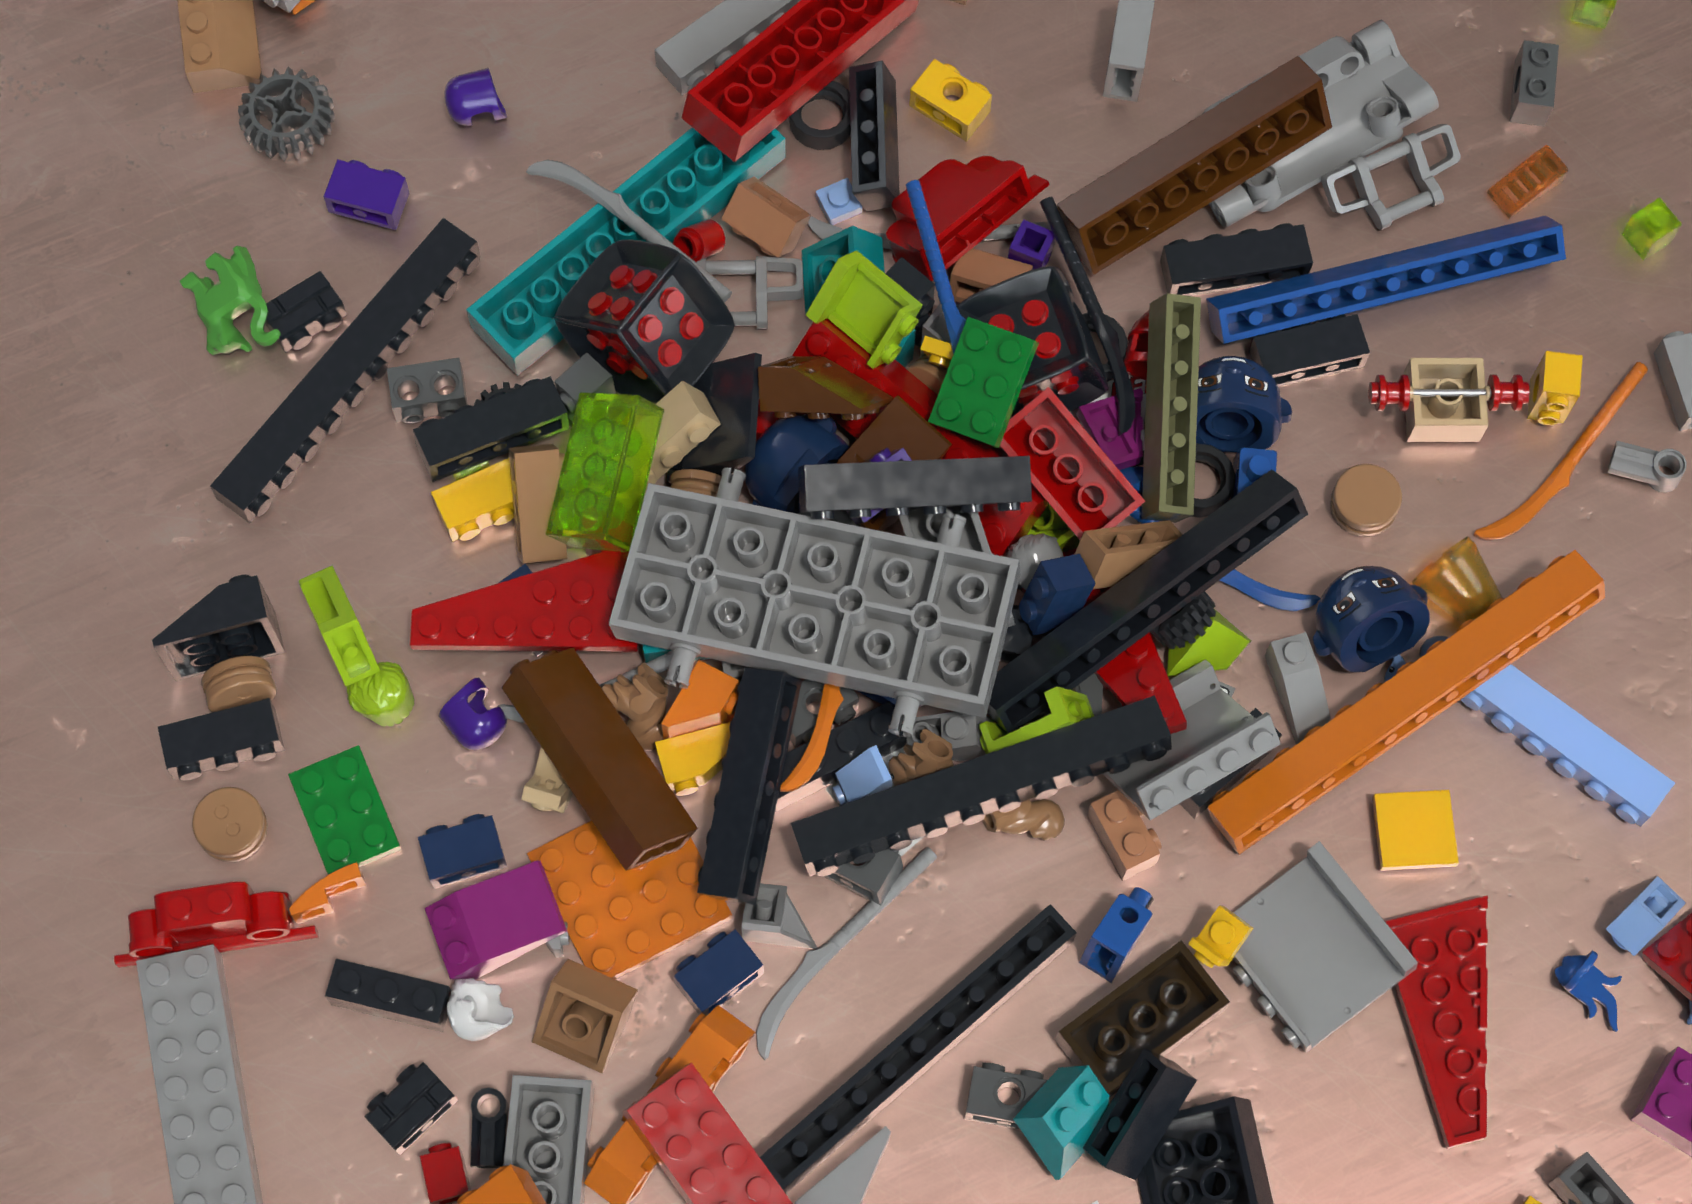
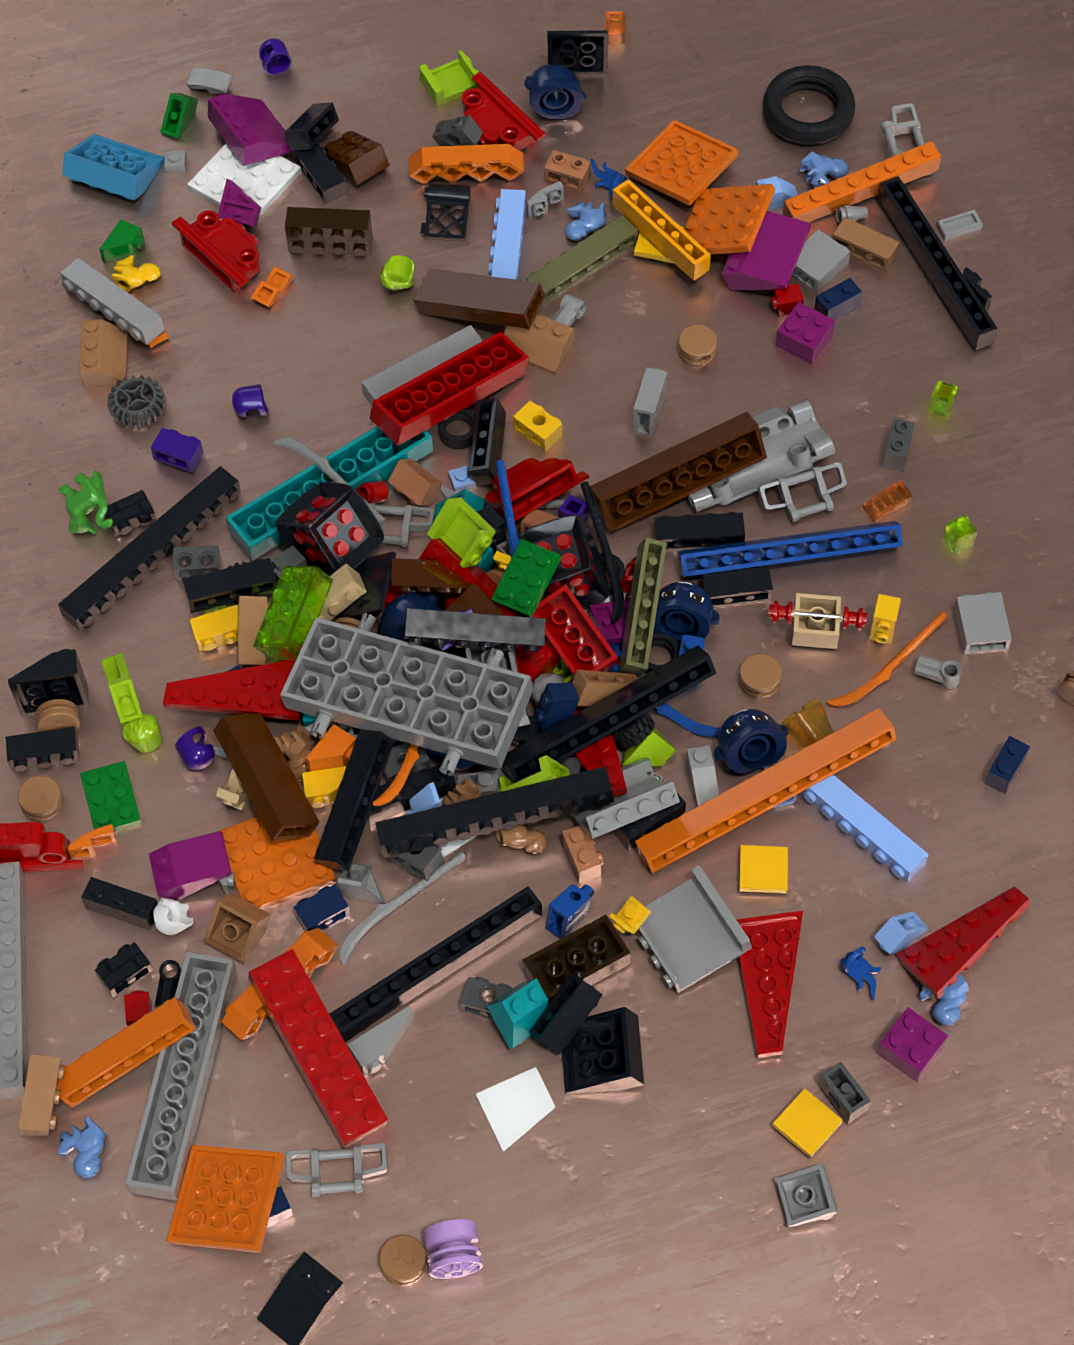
camera: 10 degrees right, 10 degrees down
dark blue brick [418,814,507,889] -> none

